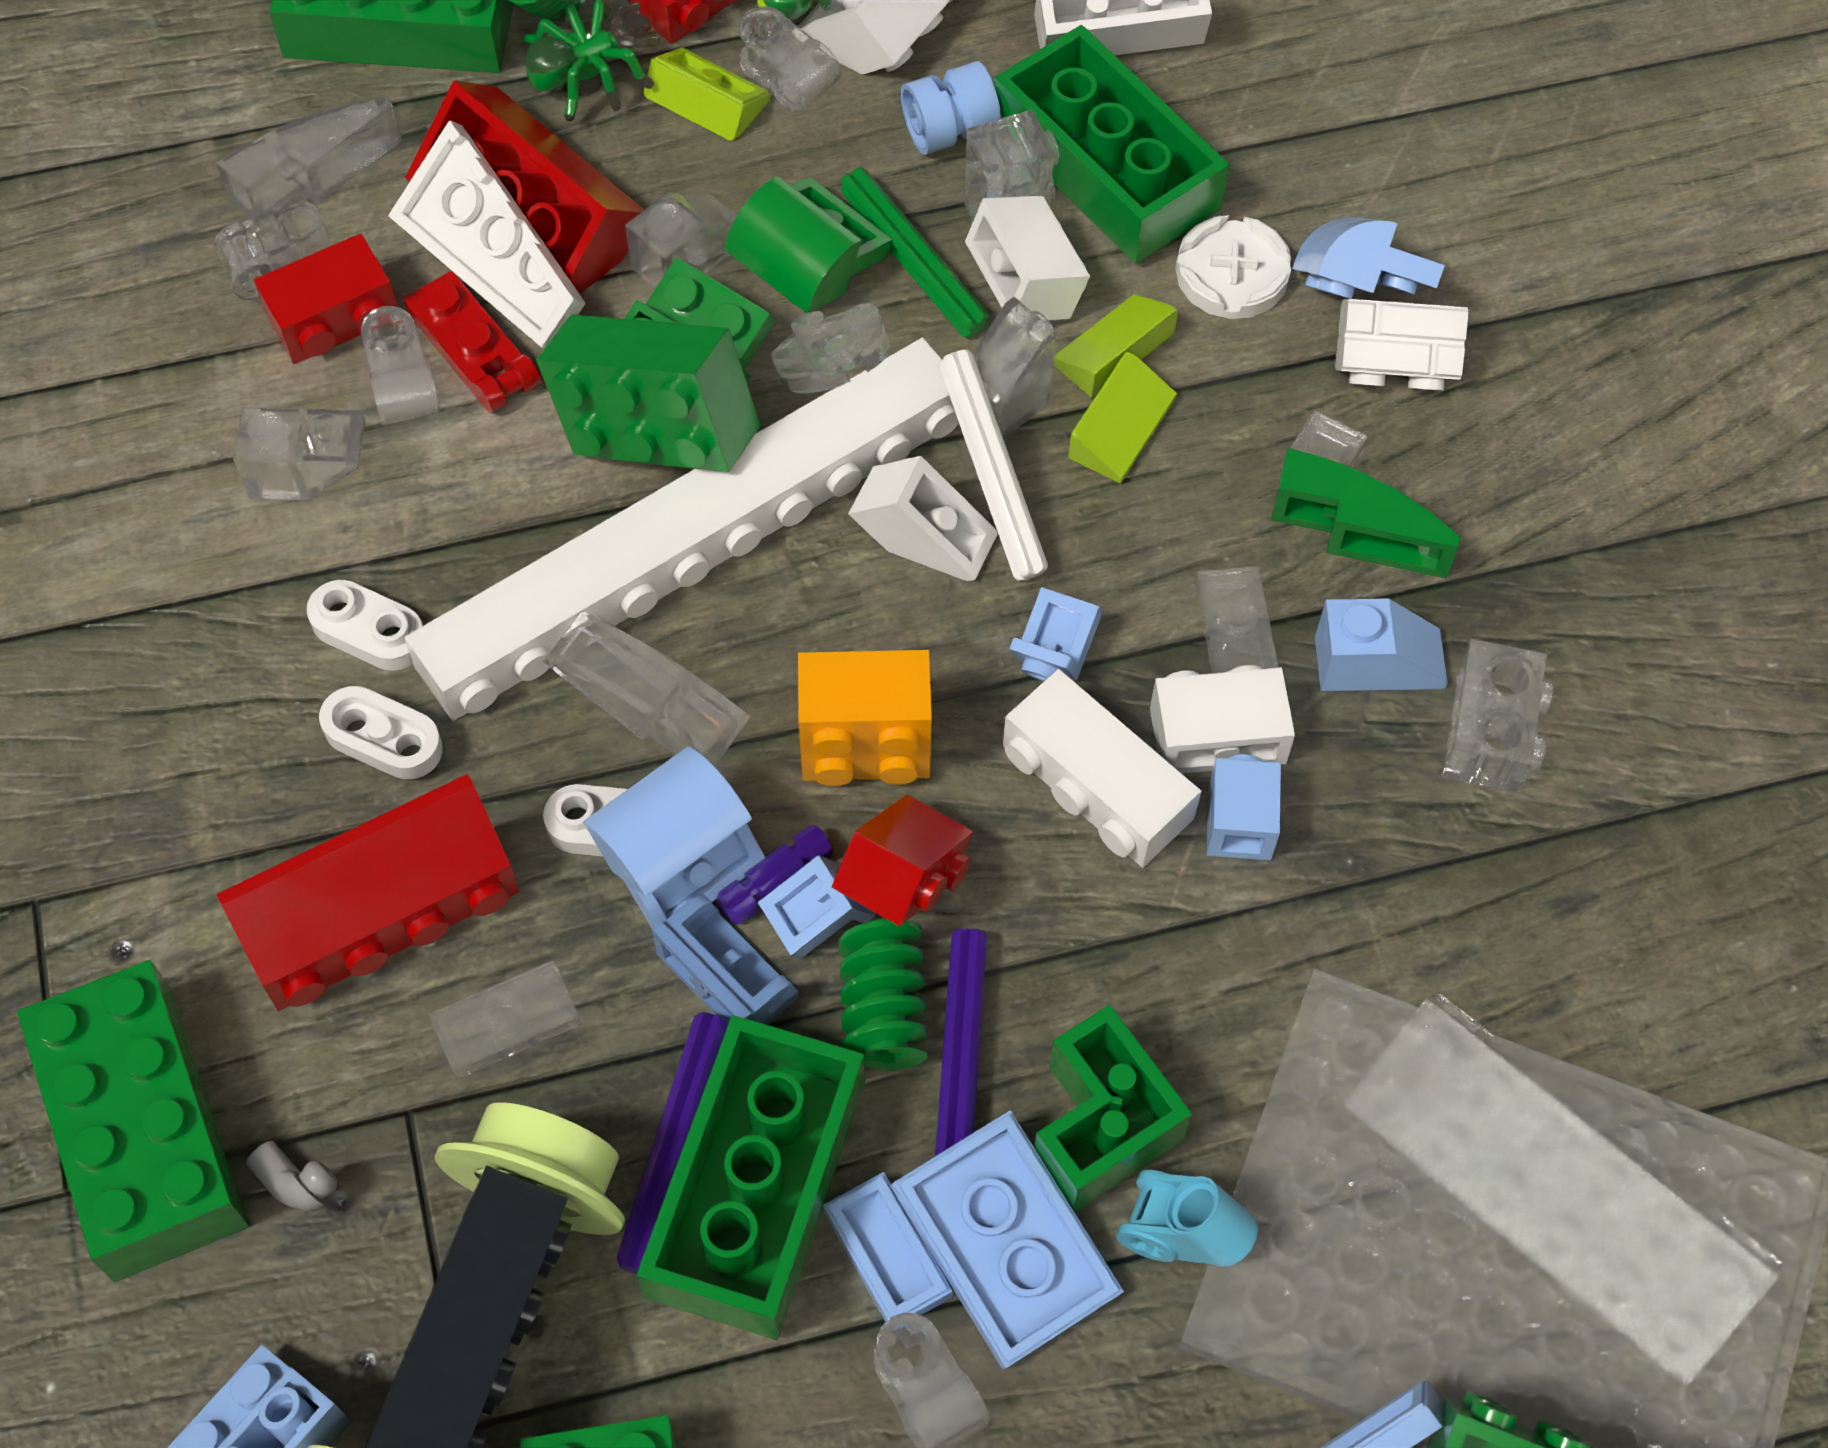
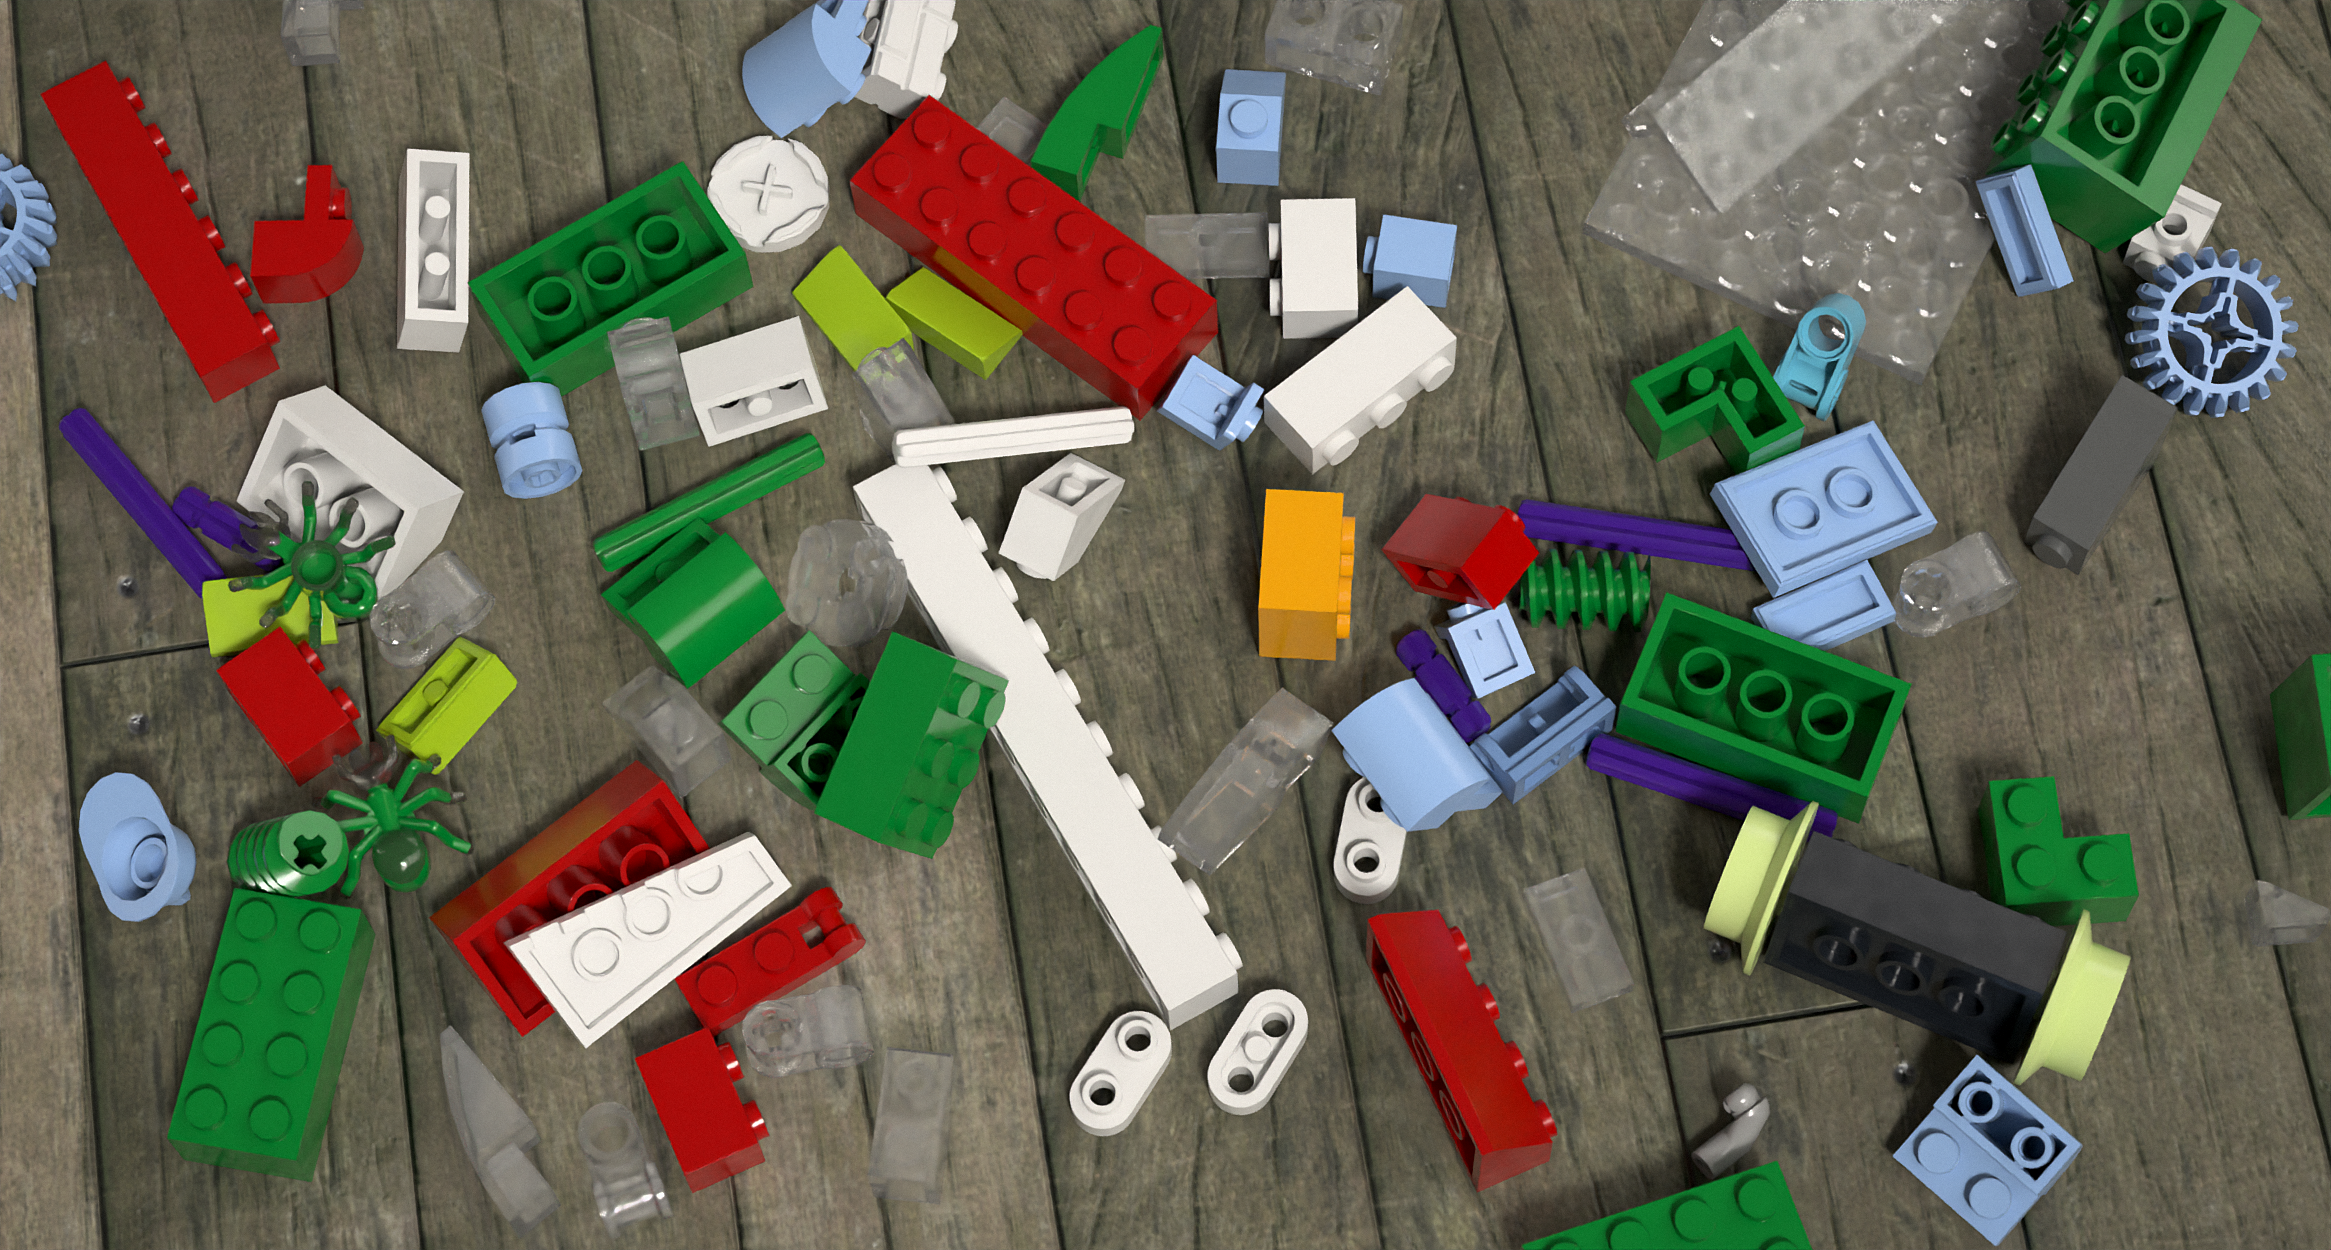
camera: 80 degrees left, 5 degrees up
none -> red brick [850,95,1218,421]

